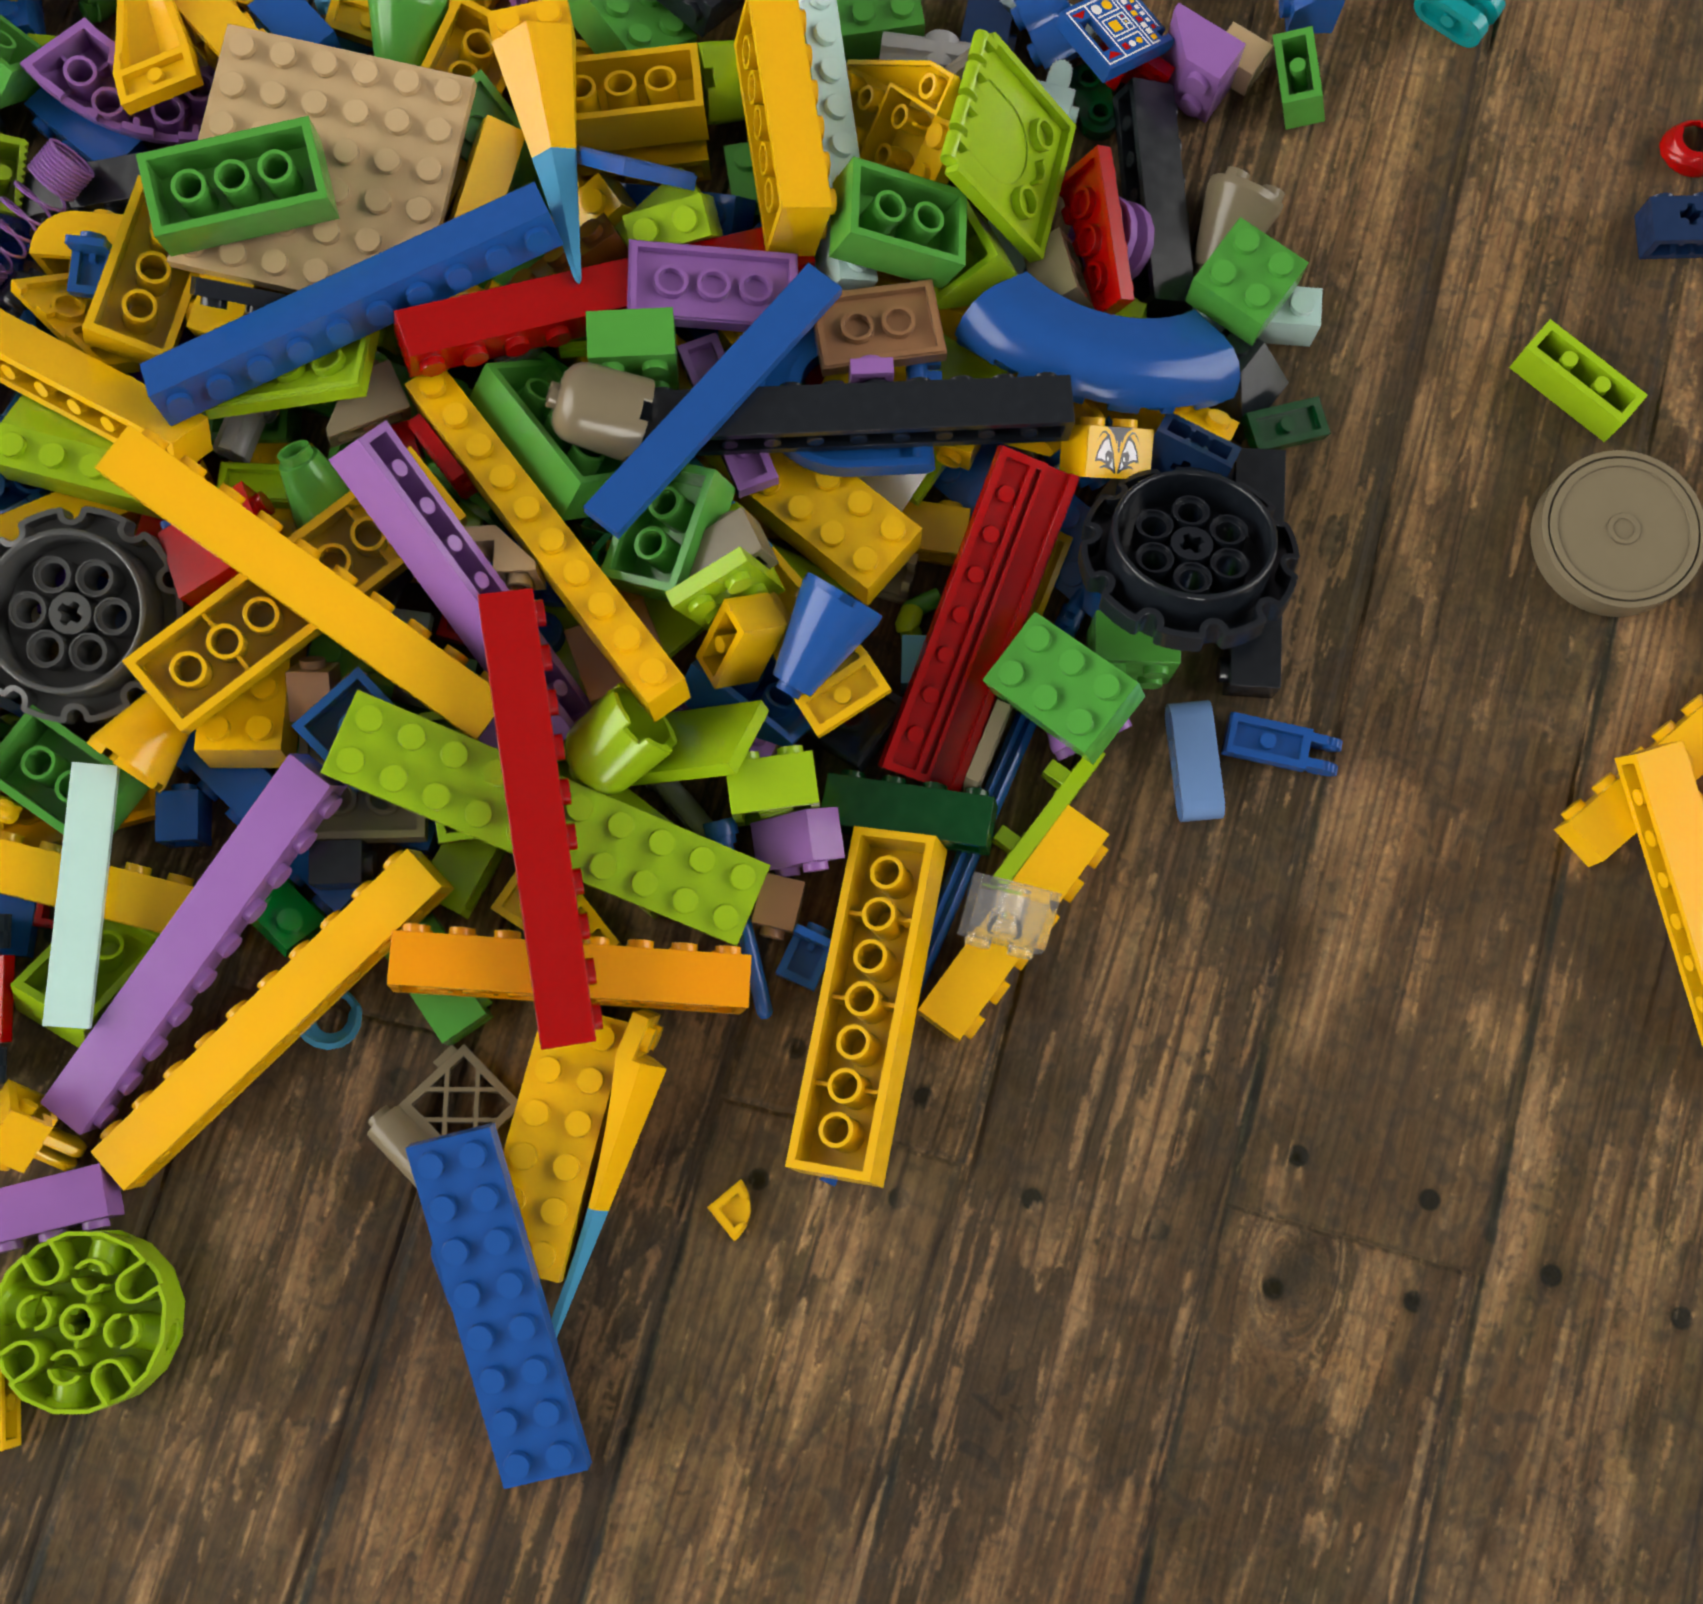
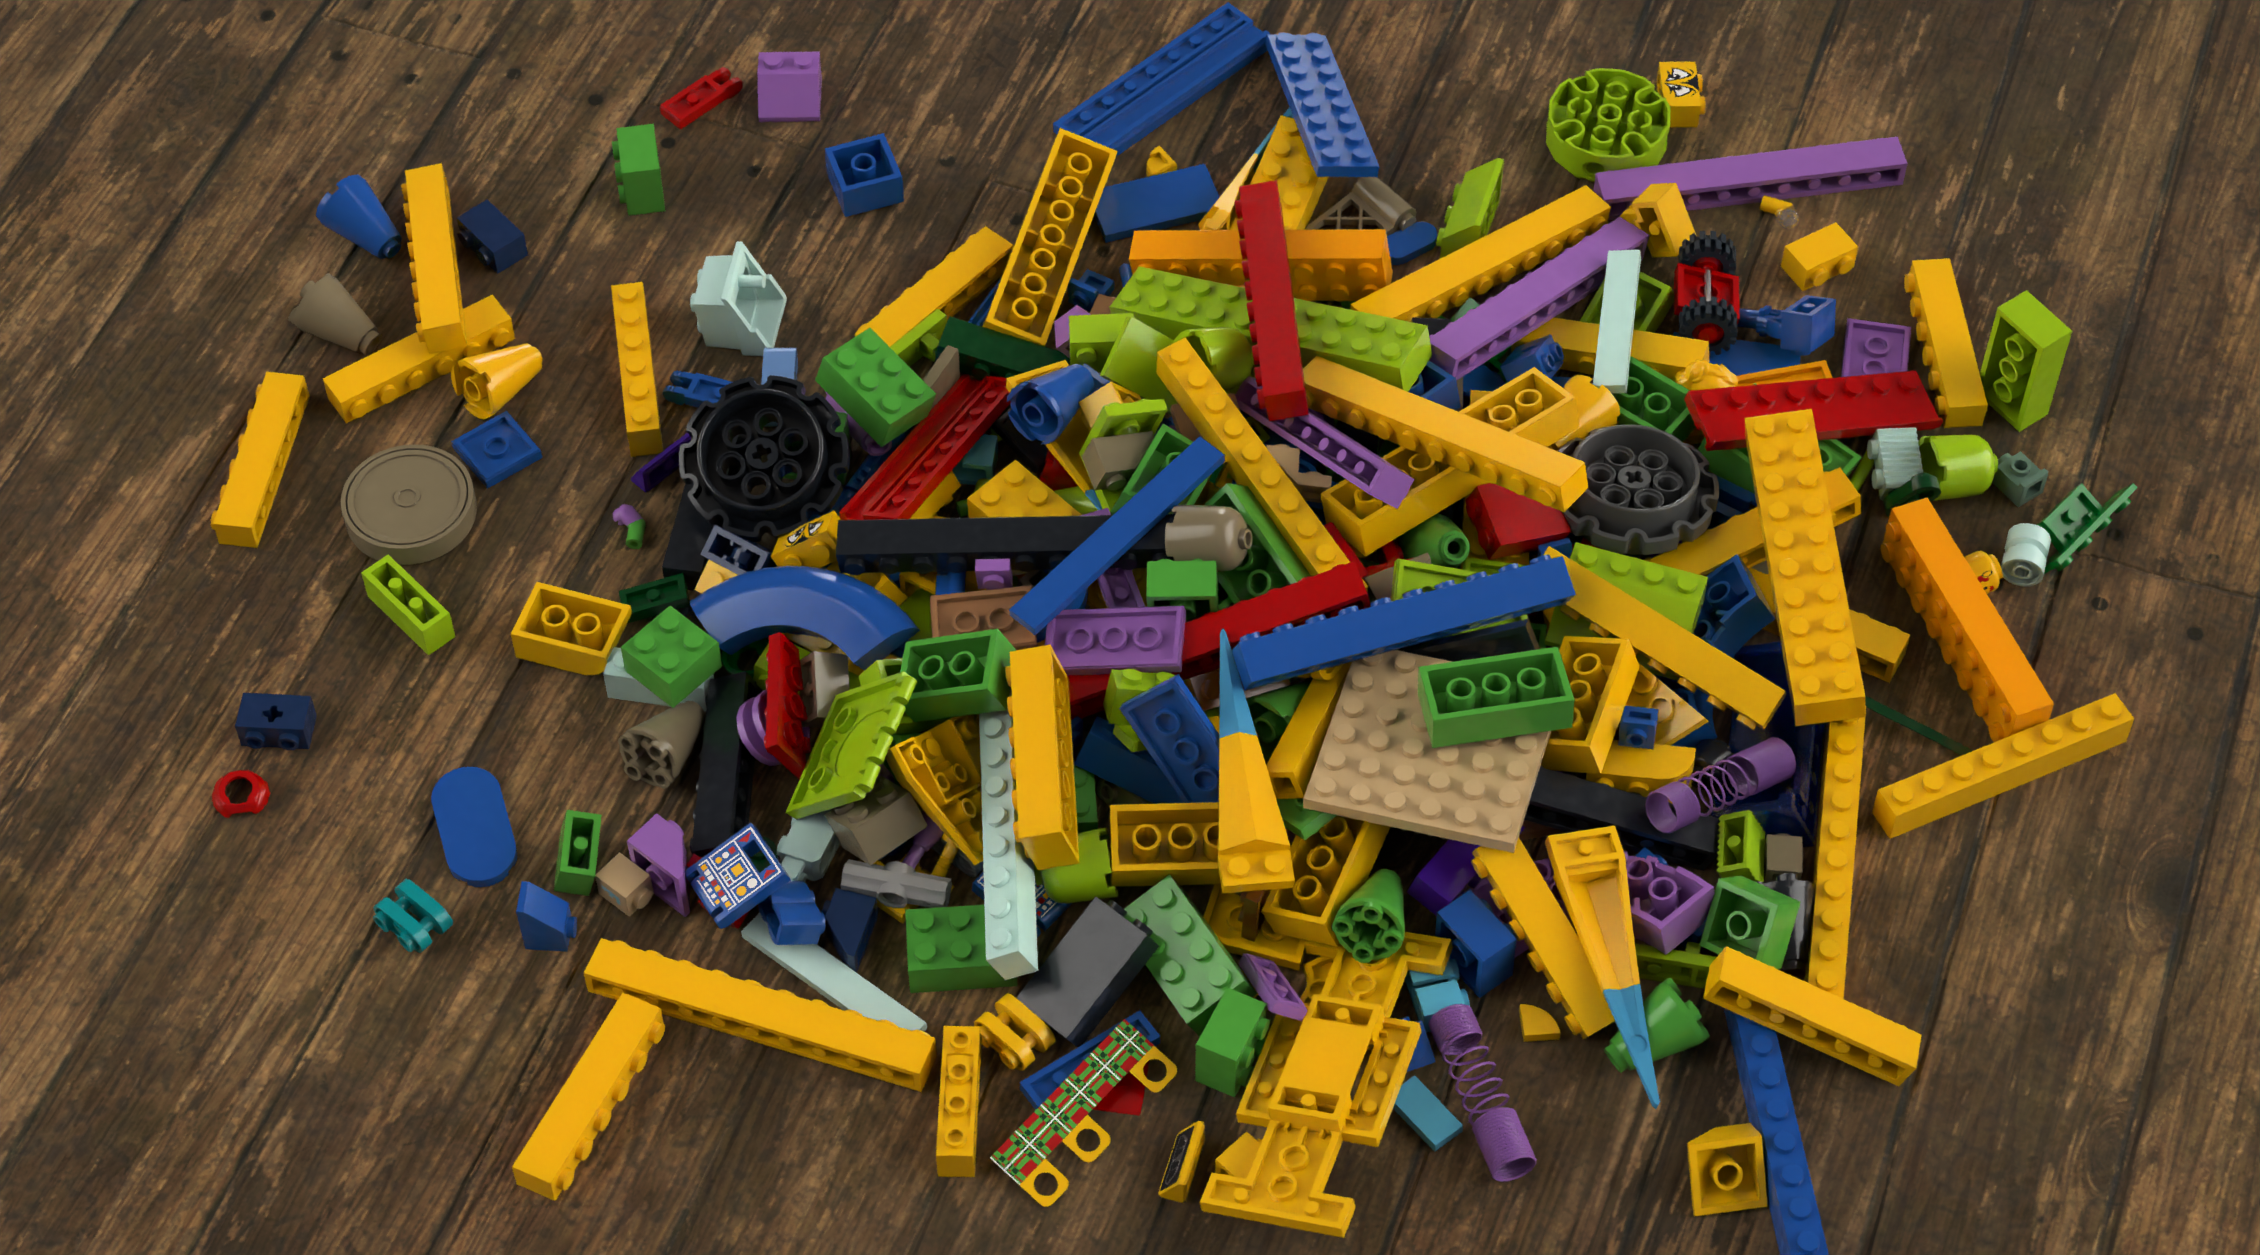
camera: 175 degrees left, 25 degrees down
clear slope [957,872,1061,960] -> none
none -> blue tile [431,767,518,887]
none -> yellow cone [451,343,543,419]
none -> blue tile [451,411,543,489]
none -> dark blue brick [457,200,528,274]
none -> yellow brick [511,582,632,675]
none -> yellow brick [611,282,663,457]
none -> bright green brick [612,124,665,216]
none -> arm [613,504,646,549]
none -> dark purple slope [631,433,691,493]
none -> red hinge [660,67,744,130]
none -> light aqua piece [690,242,787,356]
none -> medium lavender slope [757,52,822,122]
none -> blue brick [824,133,904,217]
none -> blue plate [1053,2,1270,157]
none -> blue tile [1094,164,1219,243]
none -> blue tile [1387,222,1438,265]
none -> lime slope [1436,158,1504,259]
none -> blue brick [1500,334,1564,383]

